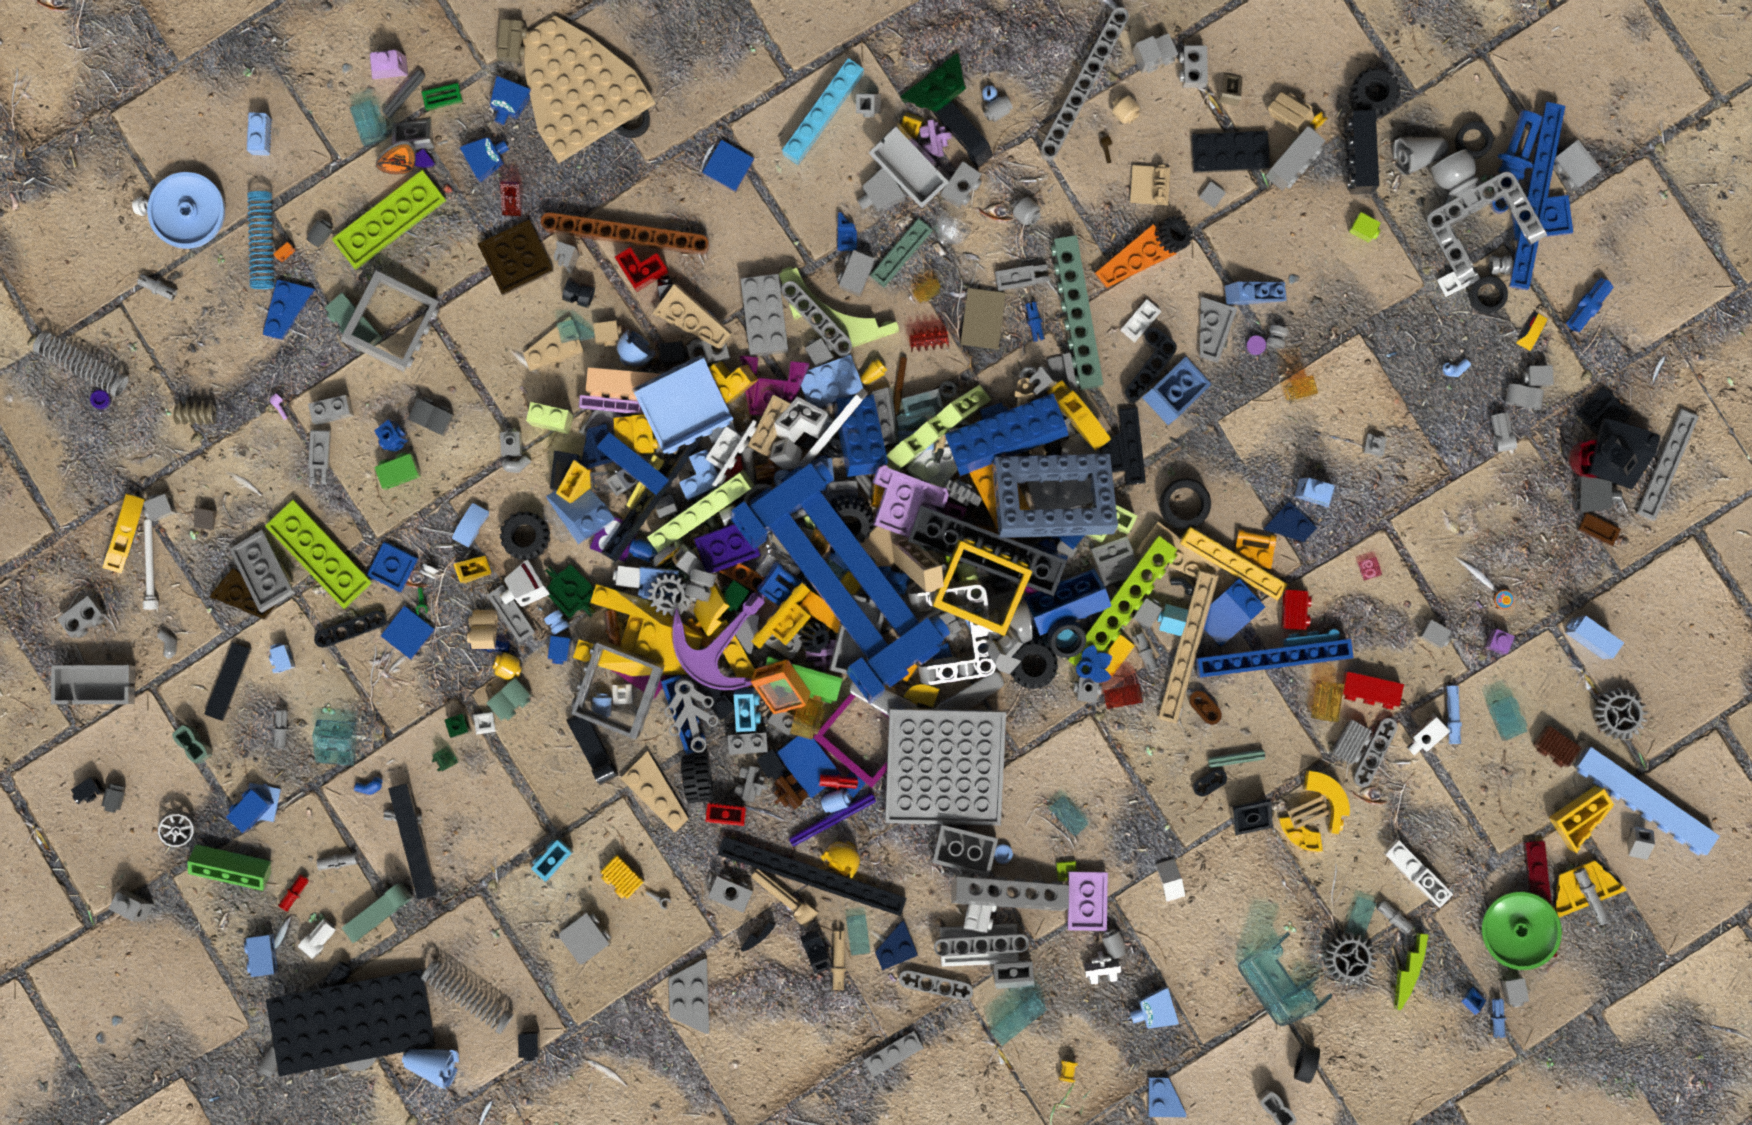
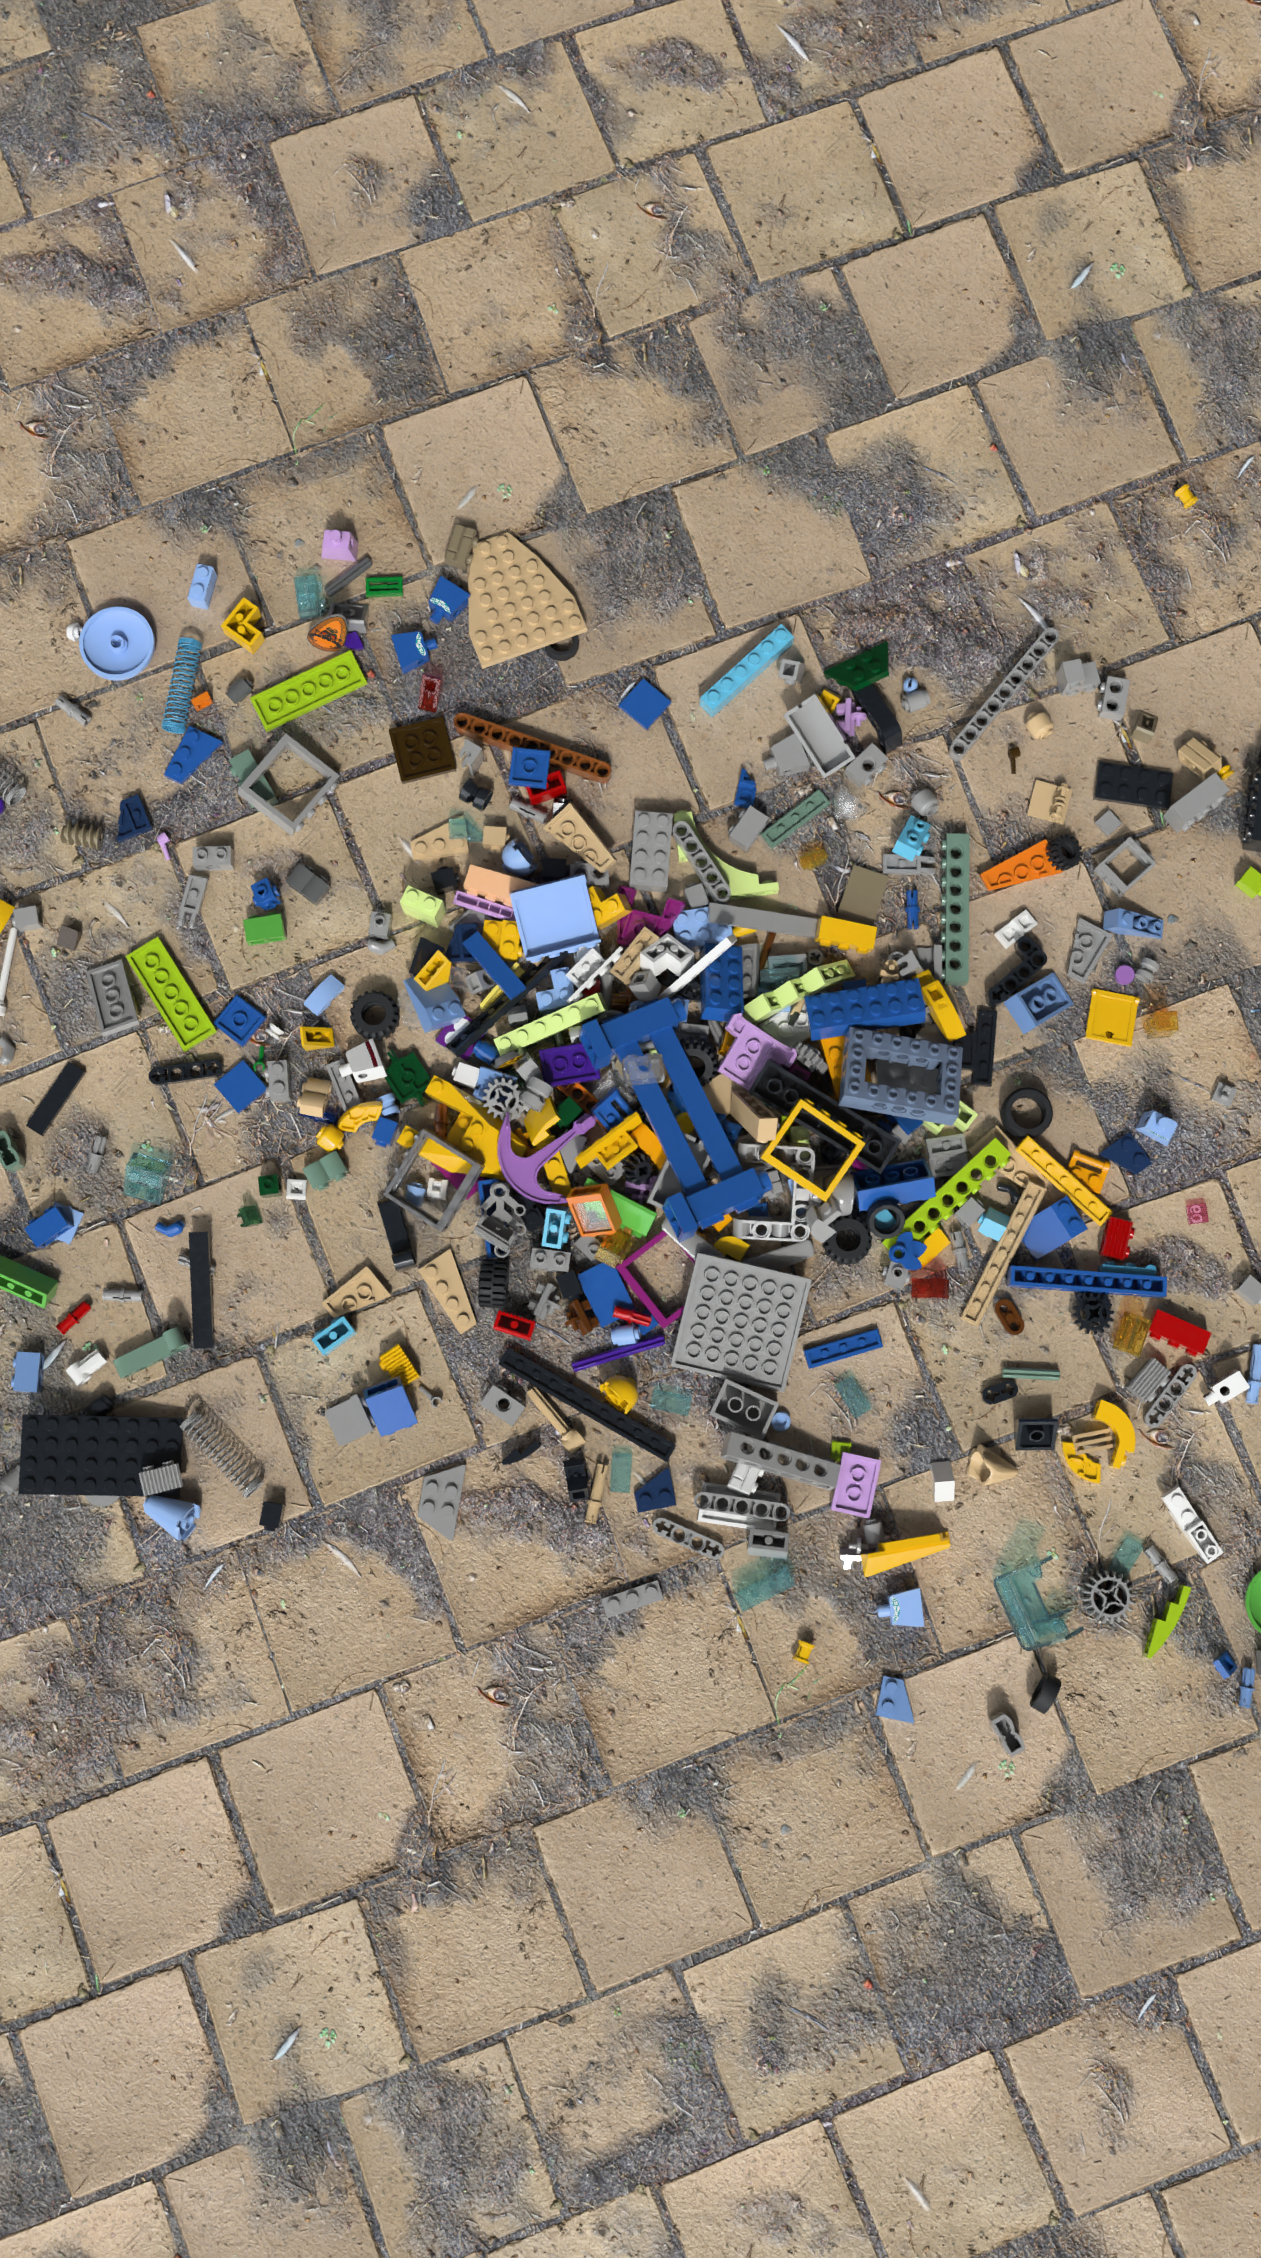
camera: 10 degrees right, 5 degrees down
dark brown wing [209,568,278,620] -> none
light blue brick [269,643,295,673] -> none
clear red piece [909,325,949,353] -> none
none -> dark blue wing [117,794,153,843]
none -> light grey brick [139,1460,184,1496]
none -> yellow brick [221,597,265,655]
none -> light grey brick [265,1060,292,1103]
none -> tan wing [322,1266,391,1319]
none -> yellow tile [337,1101,383,1132]
none -> brick [363,1376,418,1437]
none -> black brick [430,866,460,895]
none -> light grey hinge [474,1214,518,1253]
none -> blue tile [508,747,551,789]
none -> light grey pin [509,798,548,824]
none -> clear brick [621,1052,665,1086]
none -> clear light blue tile [650,1389,692,1416]
none -> light grey tile [707,903,818,939]
none -> blue tile [803,1328,883,1369]
none -> yellow brick [815,916,877,954]
none -> yellow wedge [861,1531,951,1577]
none -> medium azure brick [892,815,931,861]
none -> tan hat [966,1444,1018,1485]
none -> black gear [1071,1293,1114,1335]
none -> yellow container [1085,988,1140,1047]
none -> light grey window [1094,837,1156,898]

